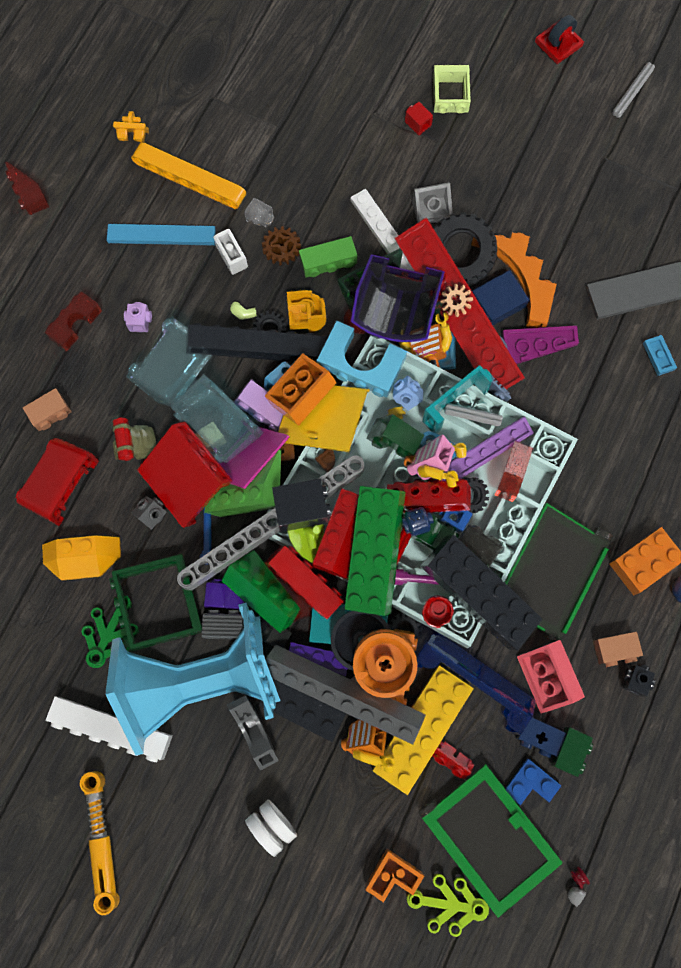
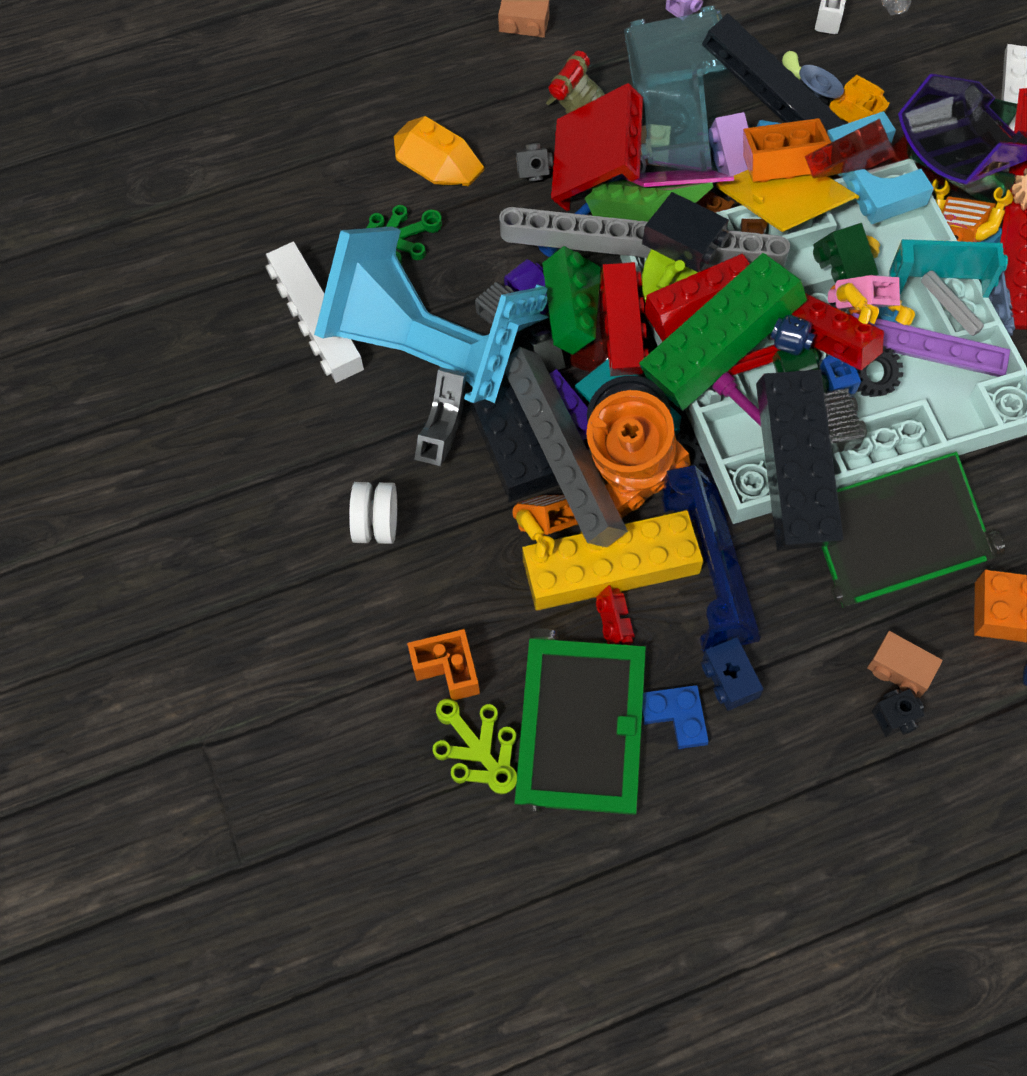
camera: 45 degrees right, 10 degrees down
red windscreen [16,438,99,526] -> none
light orange piece [80,771,119,915] -> none
dark green window [109,554,202,652] -> none
reddish brown gear [262,226,301,266] -> none
bright green brick [299,236,357,278] -> none
light blue brick [393,376,423,411] -> none
red hair [422,595,454,628] -> none
clear red slope [494,441,533,502] -> none
coral slope [517,640,585,714] -> none
dark green brick [551,727,593,777] -> none
light grey hinge [568,887,586,907] -> none
dark red bush [570,866,590,889] -> none
none -> sand blue dish [799,65,844,98]
none -> clear red slope [805,118,896,179]

